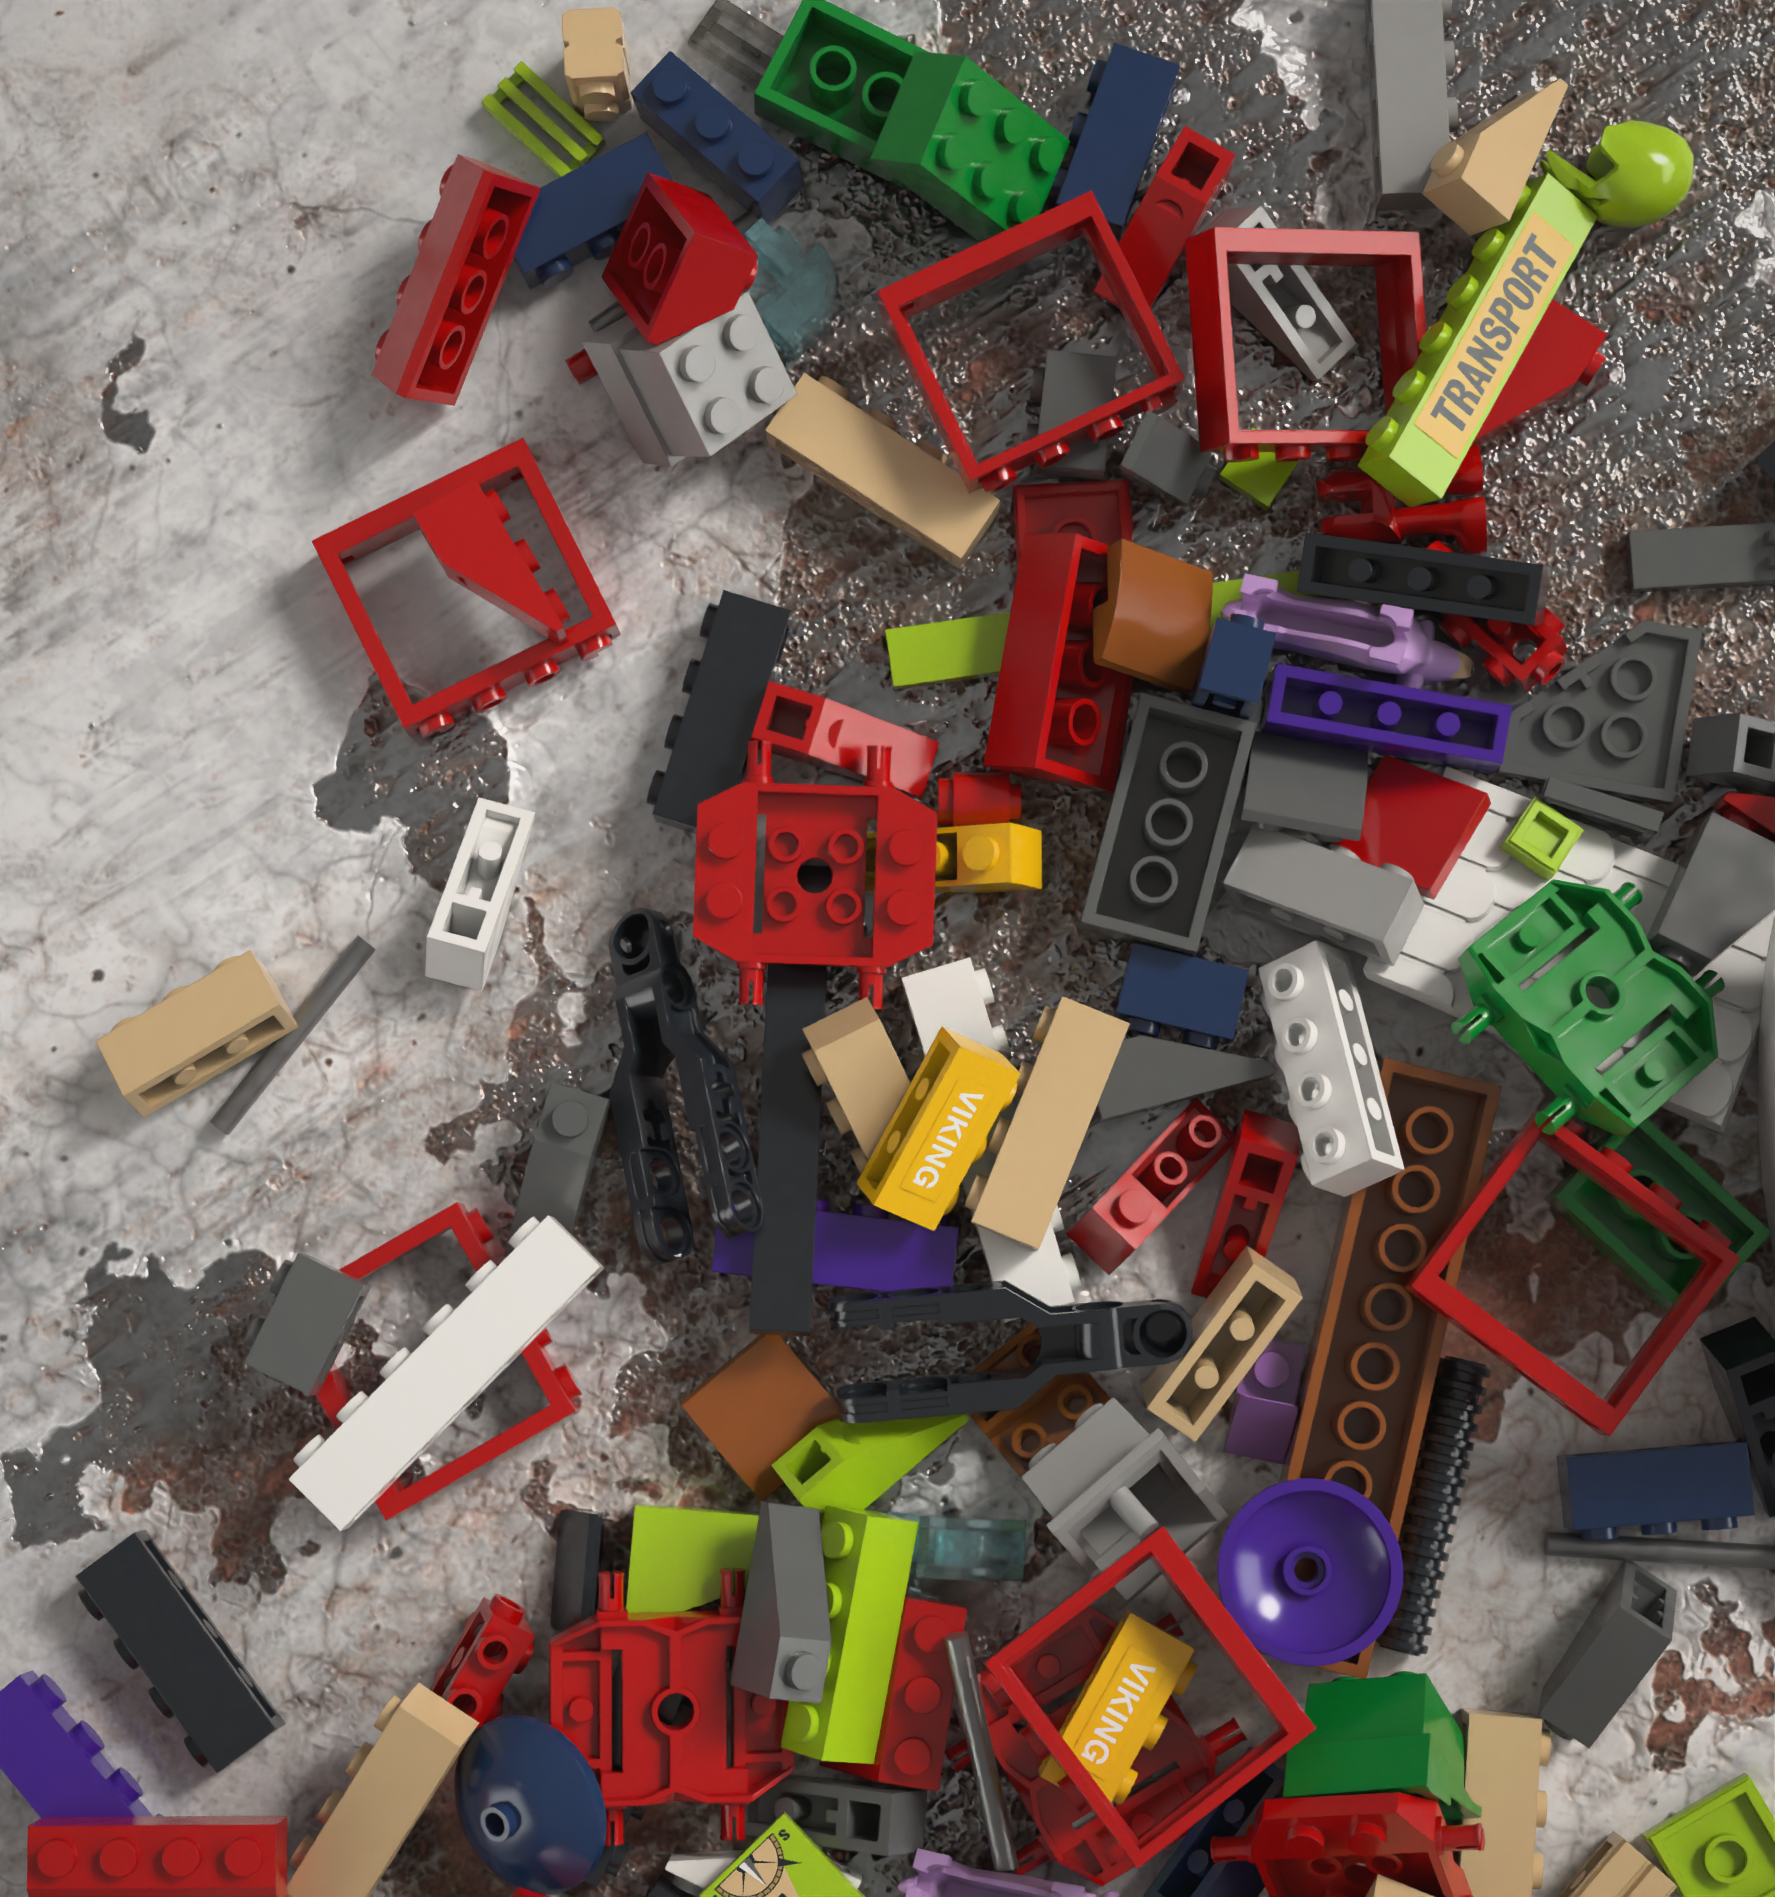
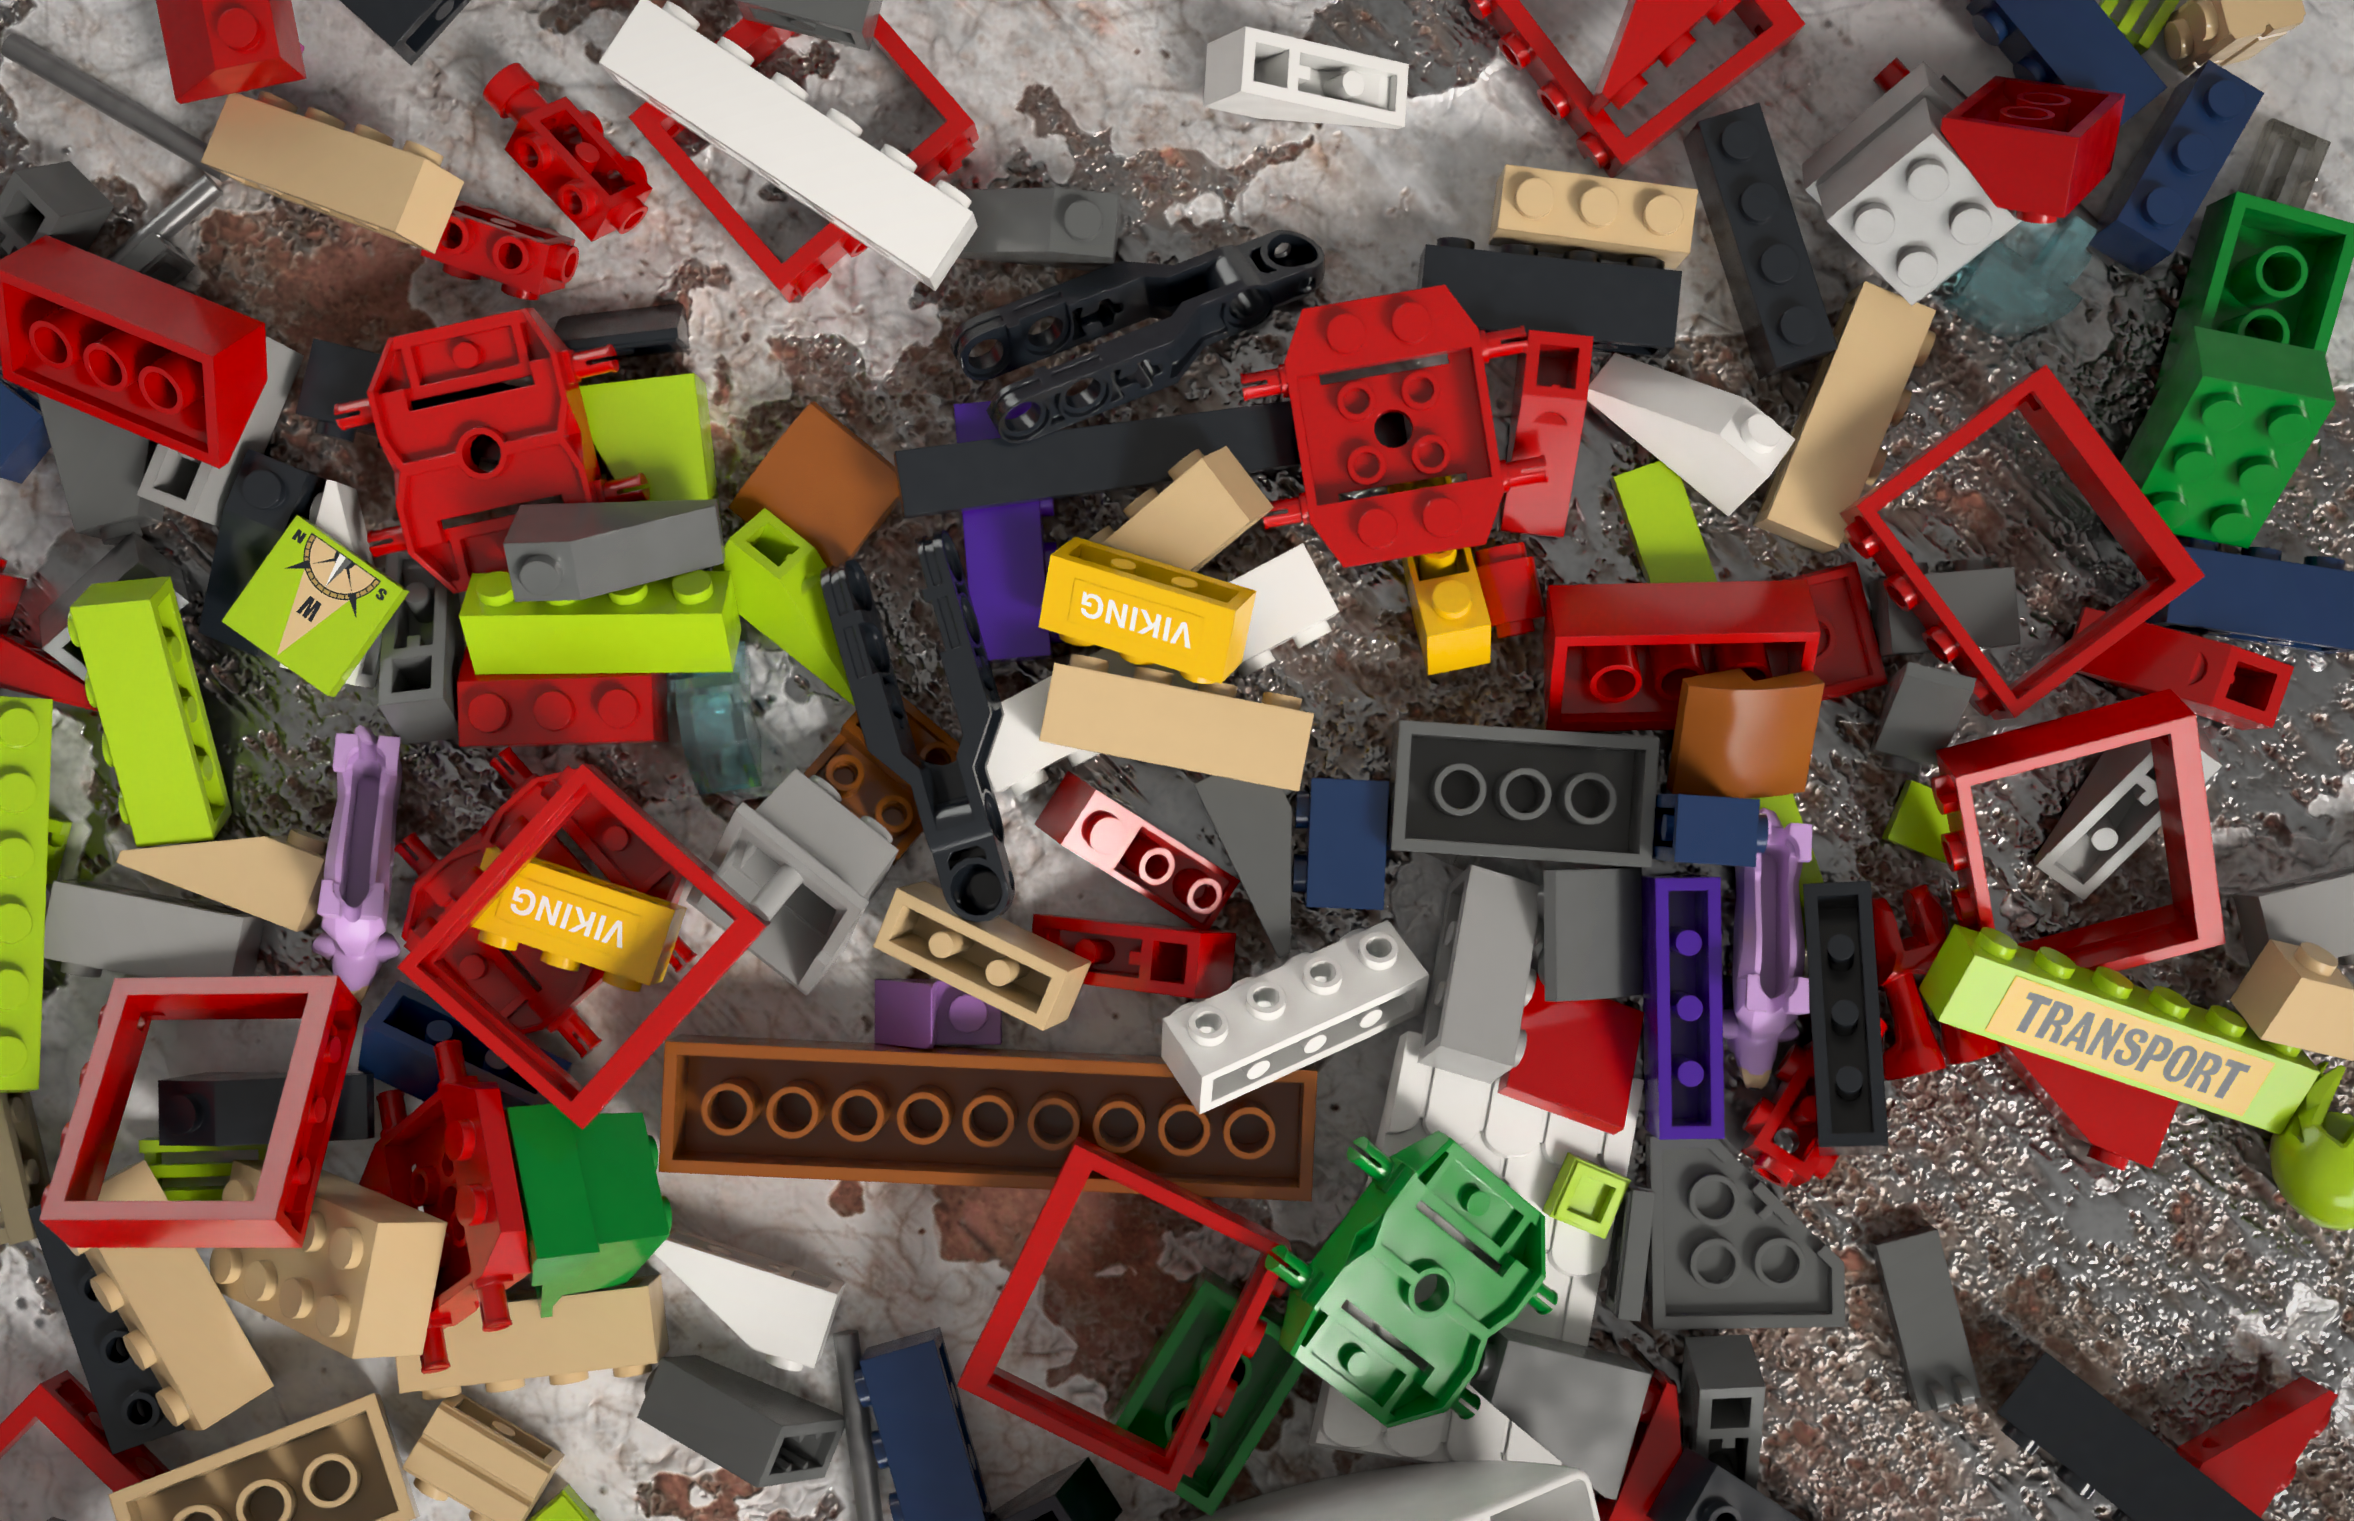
camera: 75 degrees right, 5 degrees up
dark blue dish [454,1714,607,1895] -> none
flat silver bar [944,1631,1018,1872] -> none
dark purple dish [1216,1478,1403,1666] -> none
black piece [1375,1355,1491,1656] -> none
none -> red brick [482,63,653,242]
none -> white slope [654,1227,846,1371]
none -> tan brick [1488,164,1698,269]
none -> white slope [1587,353,1796,516]
none -> black brick [1683,102,1838,380]

